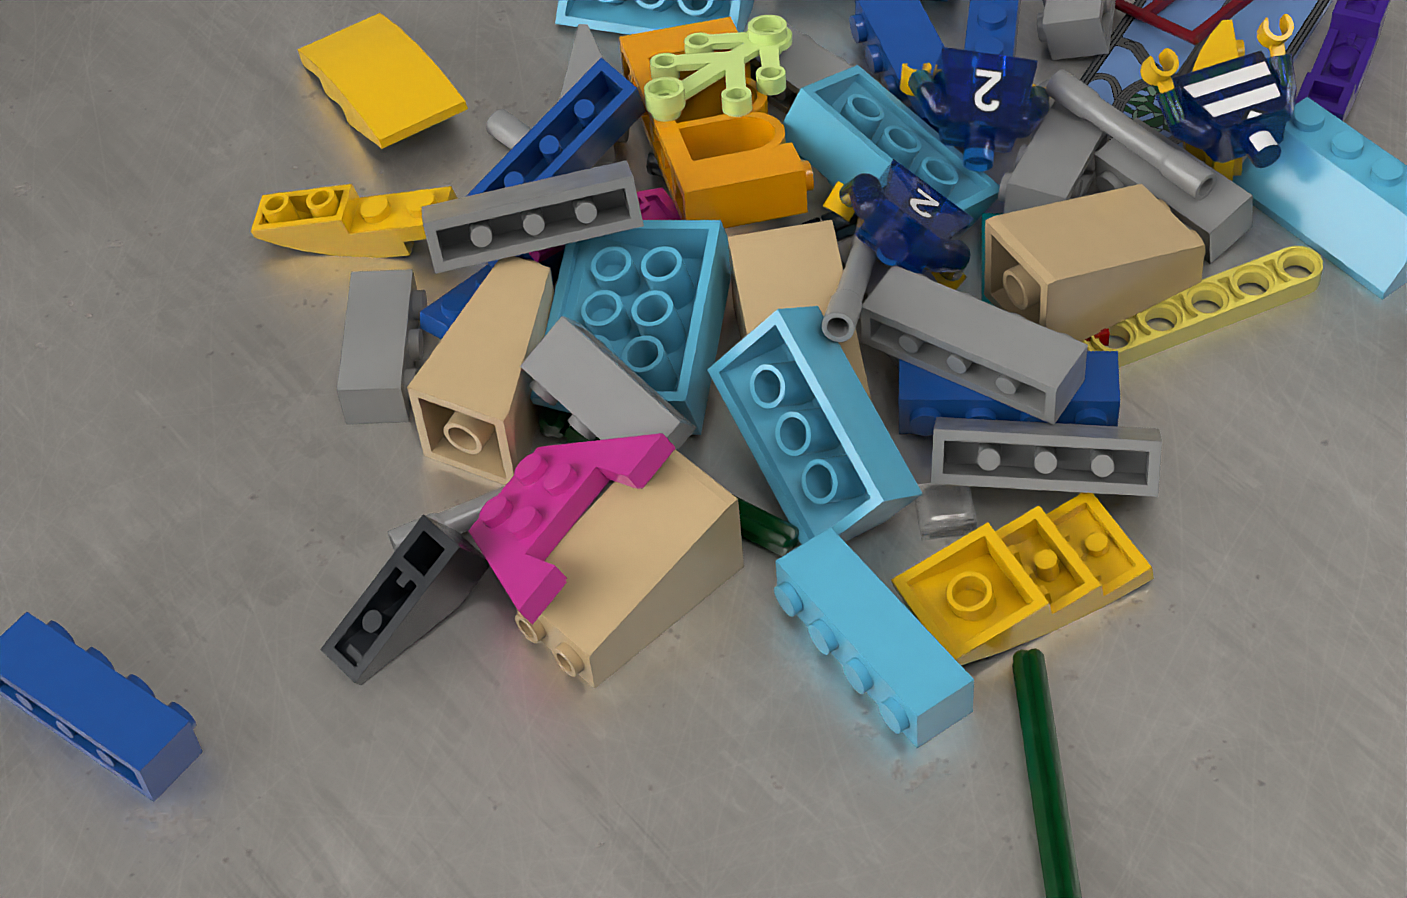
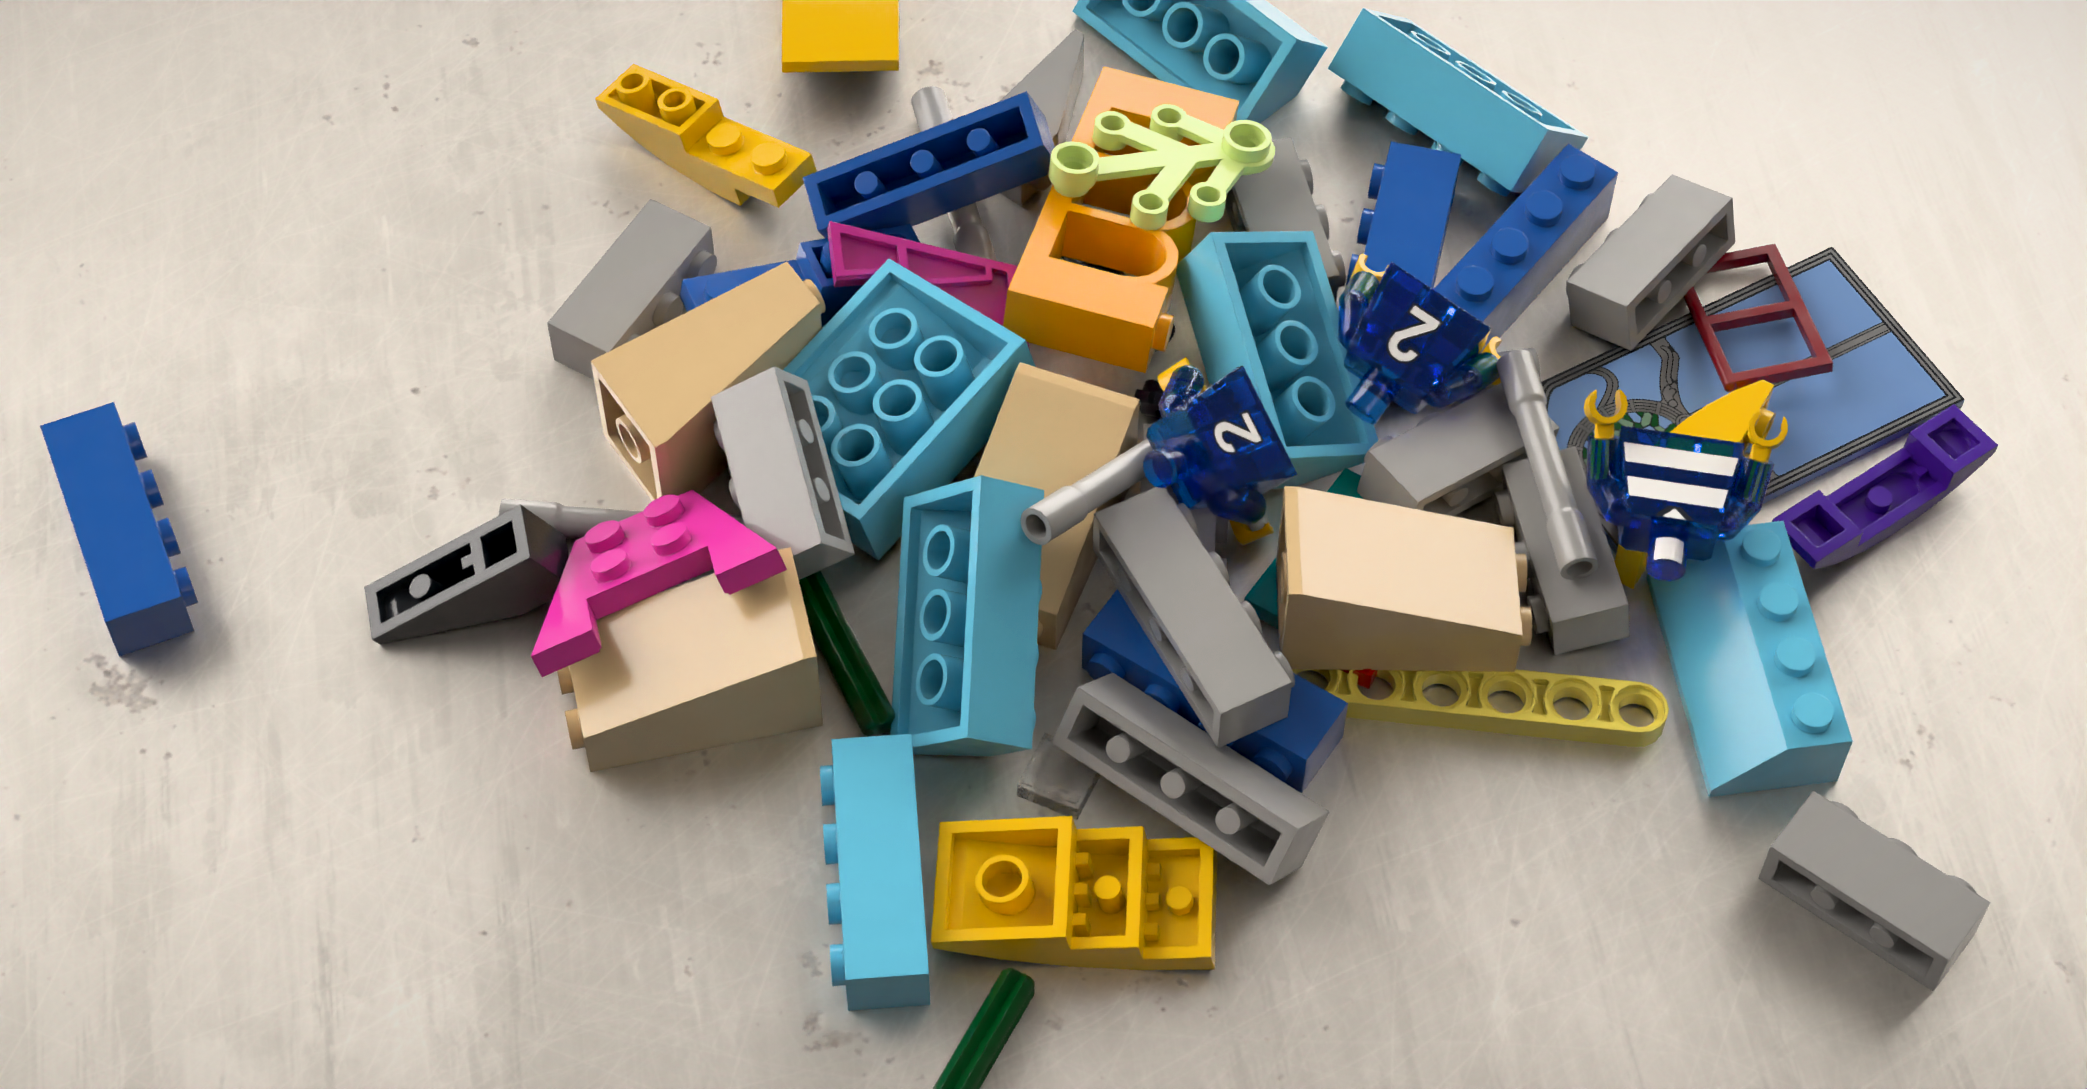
camera: 25 degrees right, 5 degrees up
light grey brick [421,160,644,274] -> none

